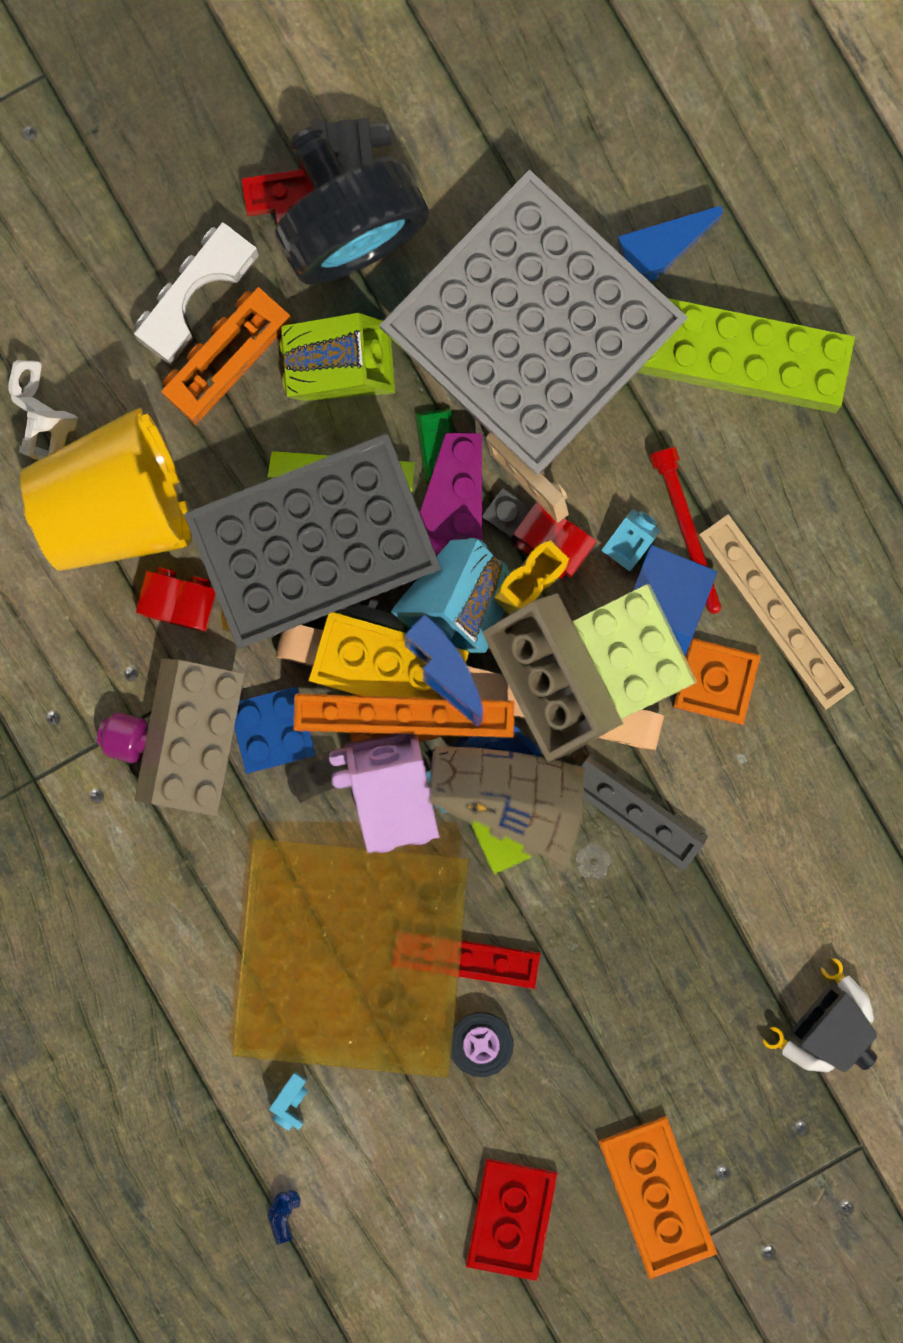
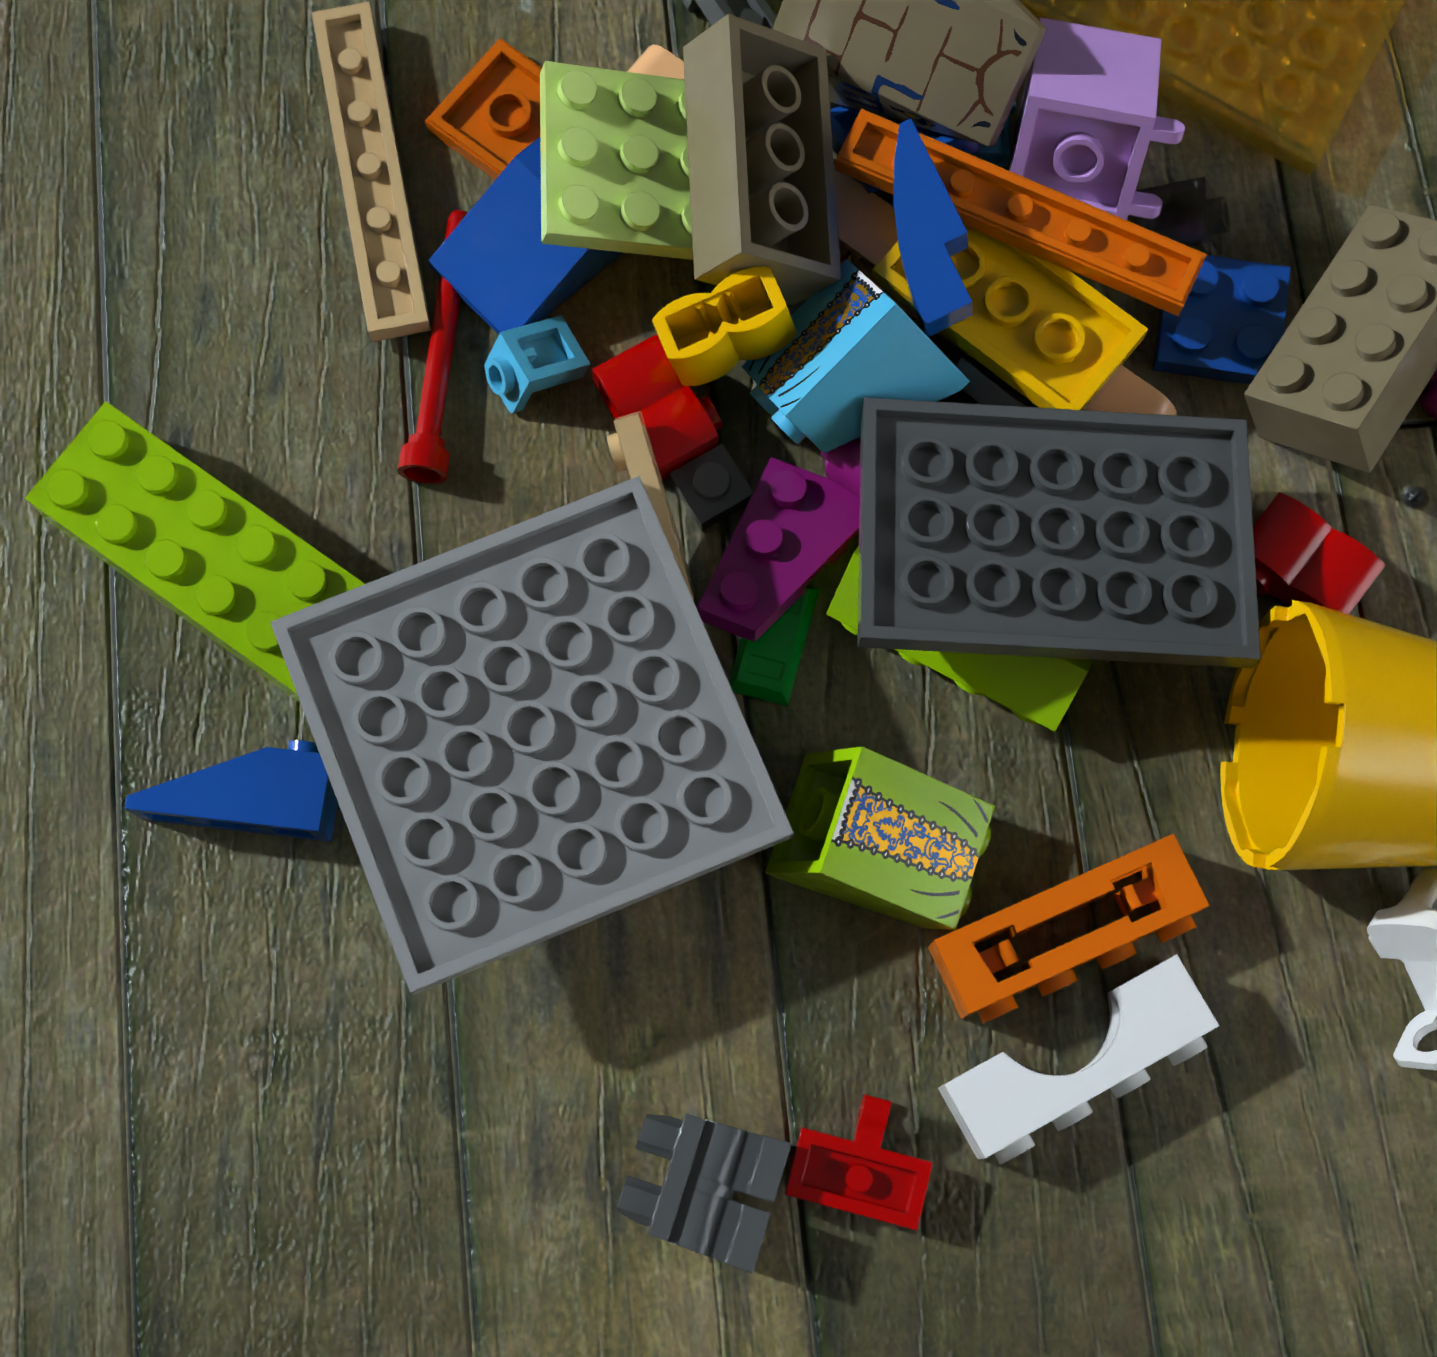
camera: 155 degrees left, 10 degrees down
black wheel [275,126,429,285] -> none

